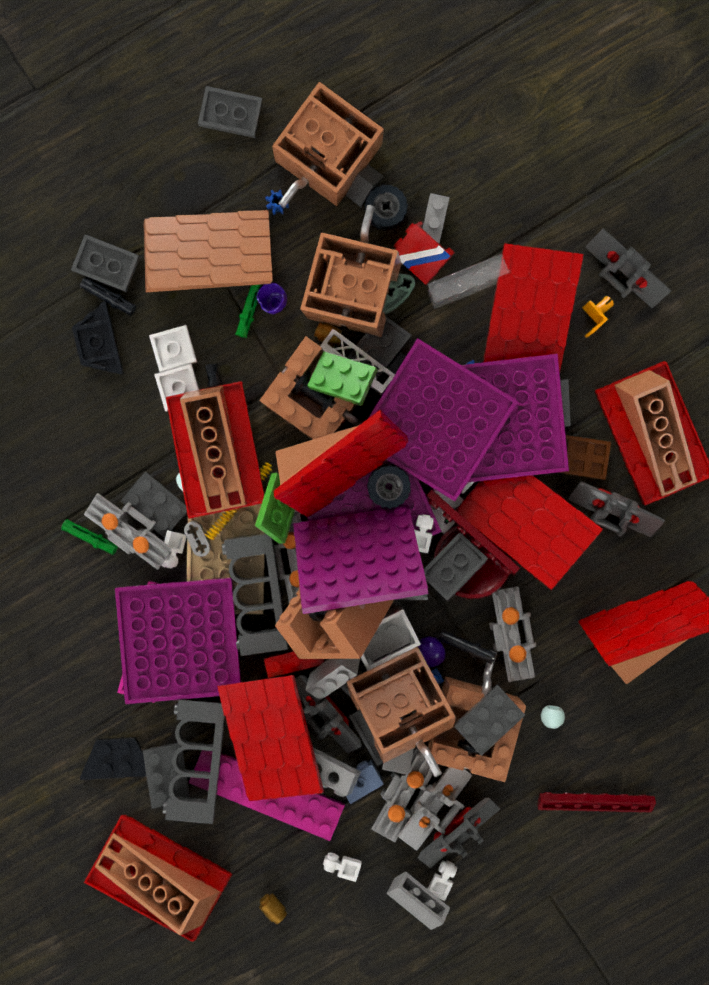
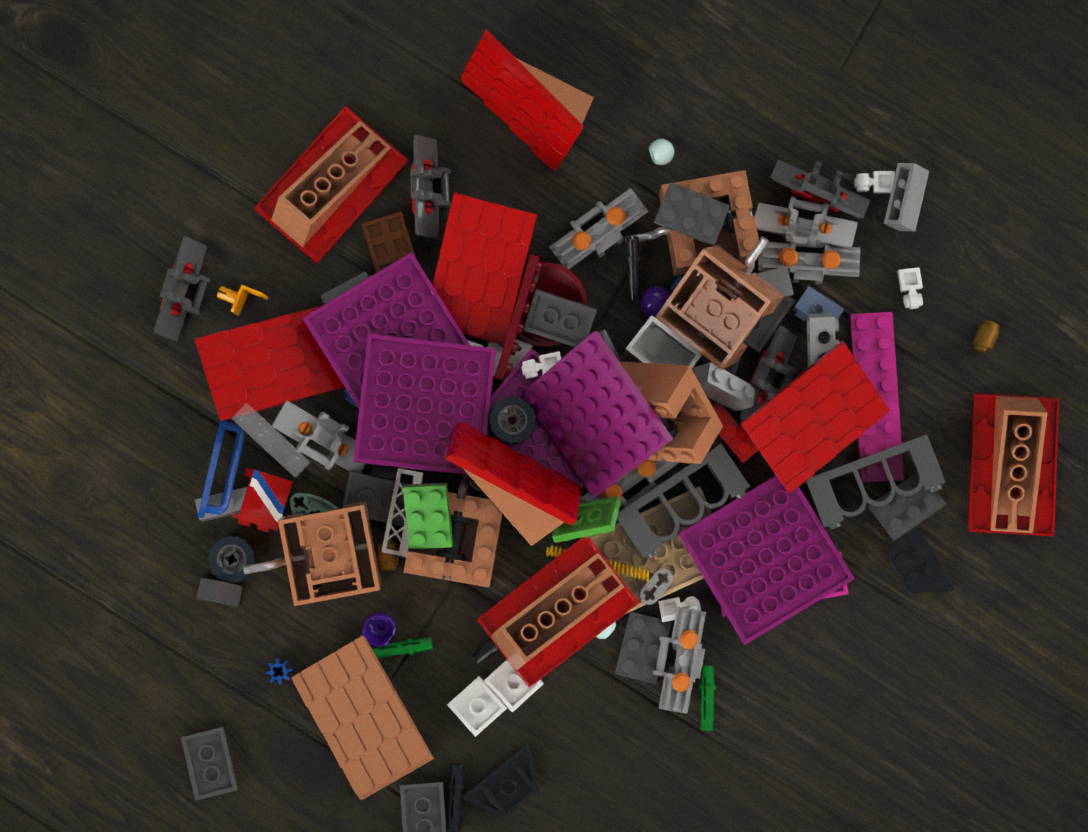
camera: 120 degrees left, 5 degrees down
nougat piece [272,82,384,208] -> none
dark red plate [537,792,656,812] -> none
none -> blue piece [197,420,245,518]
none -> light grey piece [271,400,366,472]

